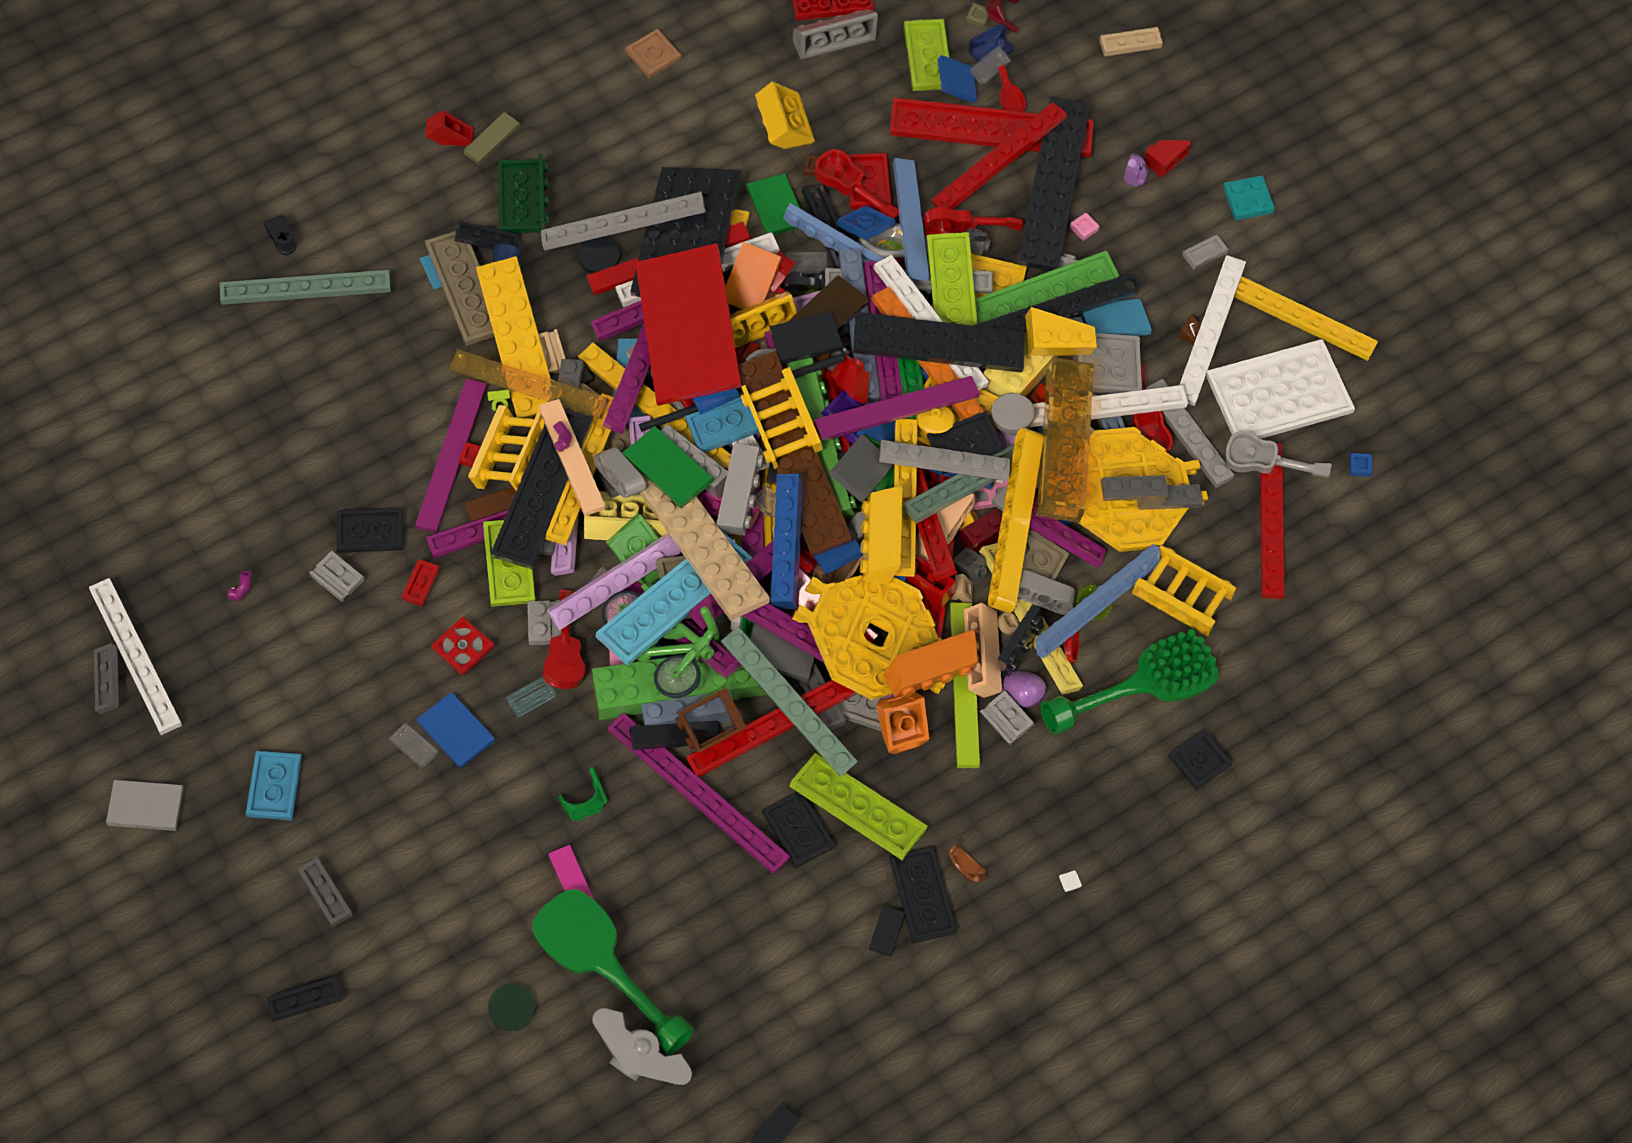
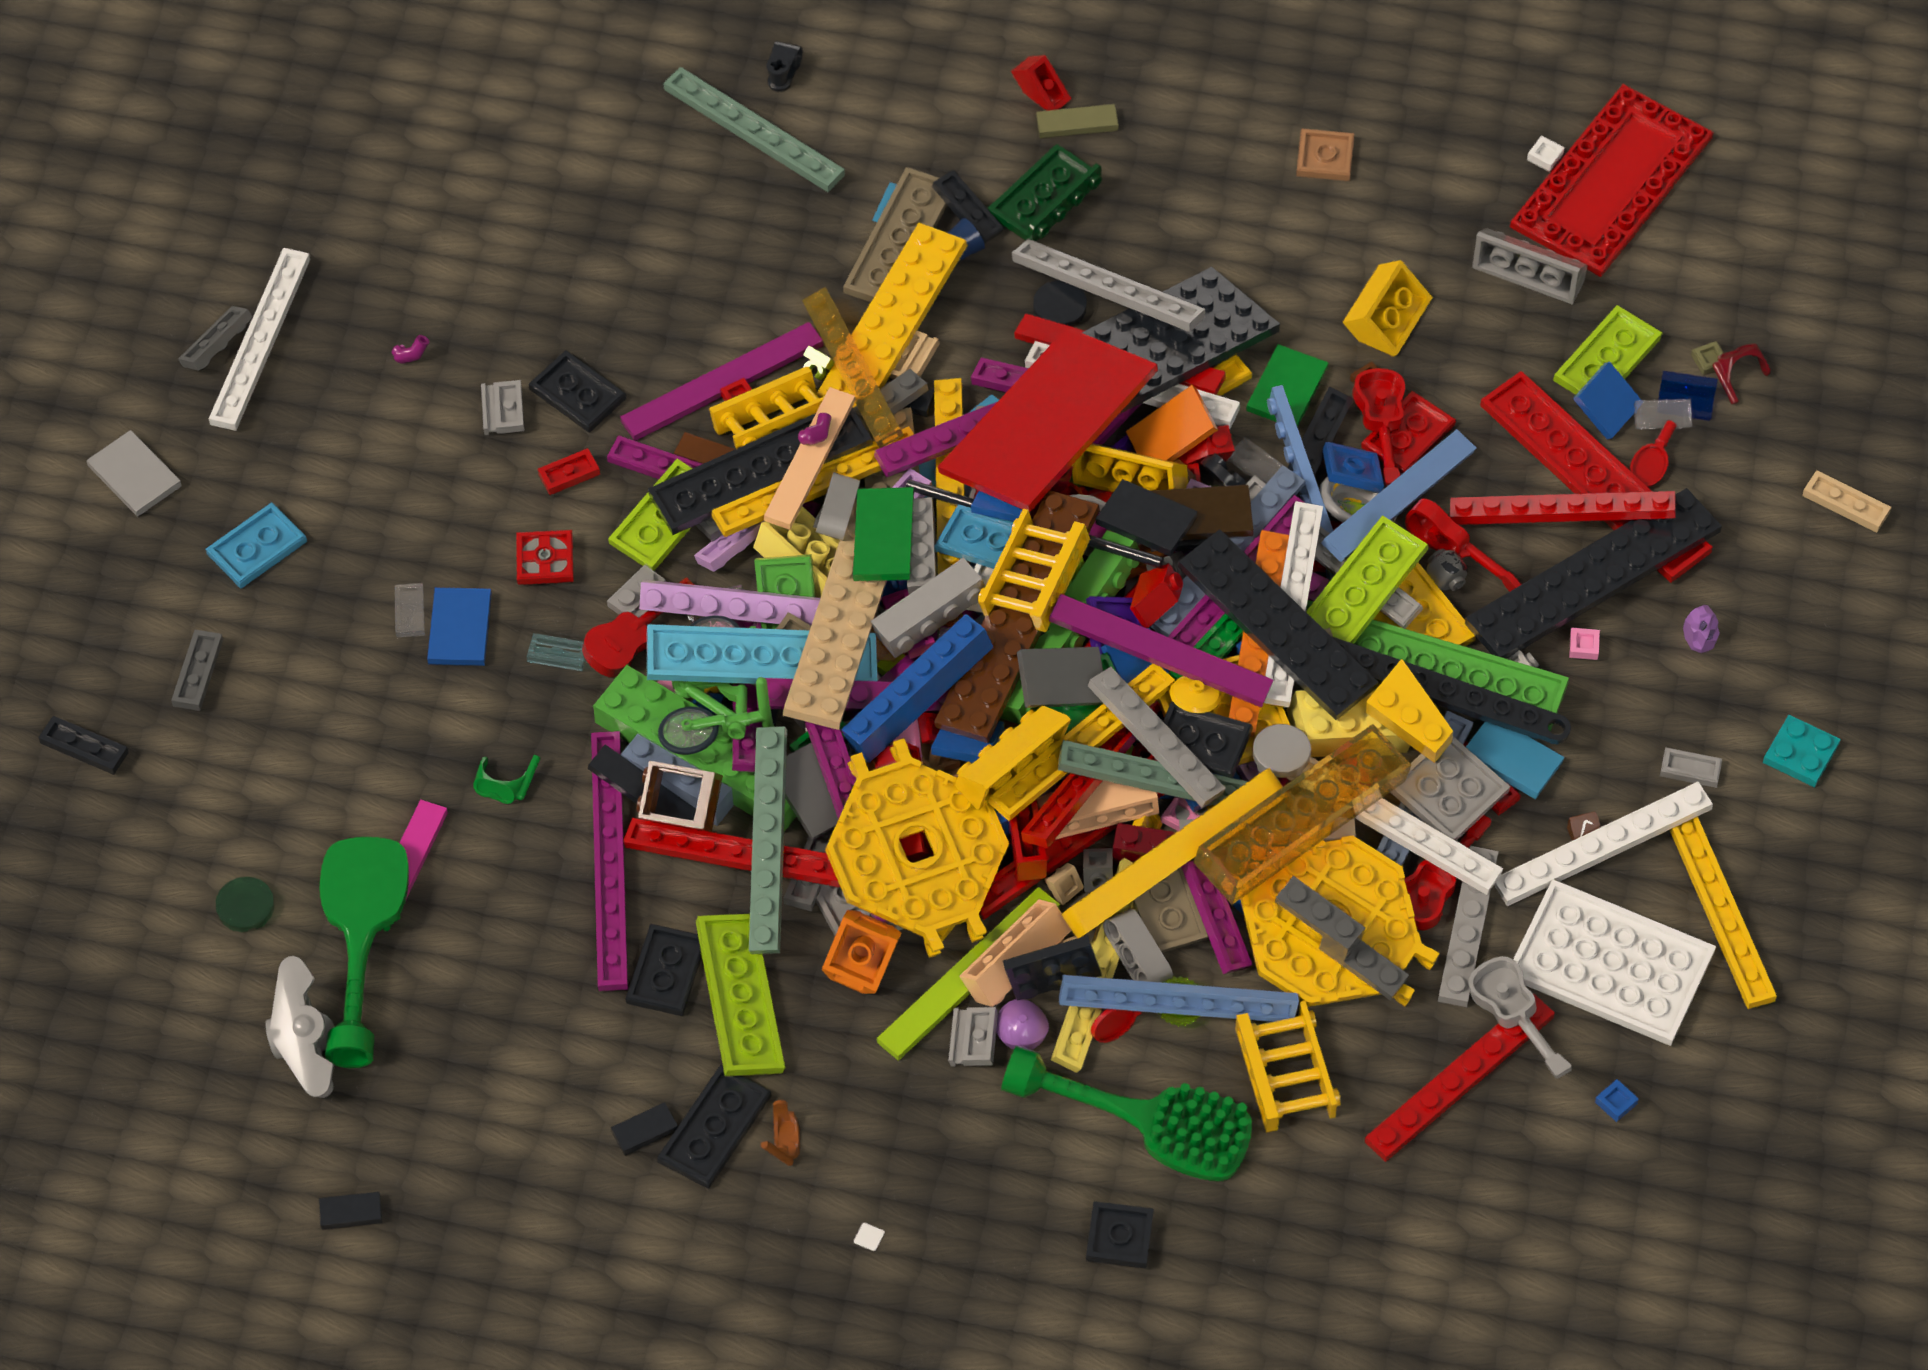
camera: 50 degrees right, 5 degrees down
orange slope [883,630,978,698] -> none
red slope [1145,140,1191,178] -> none

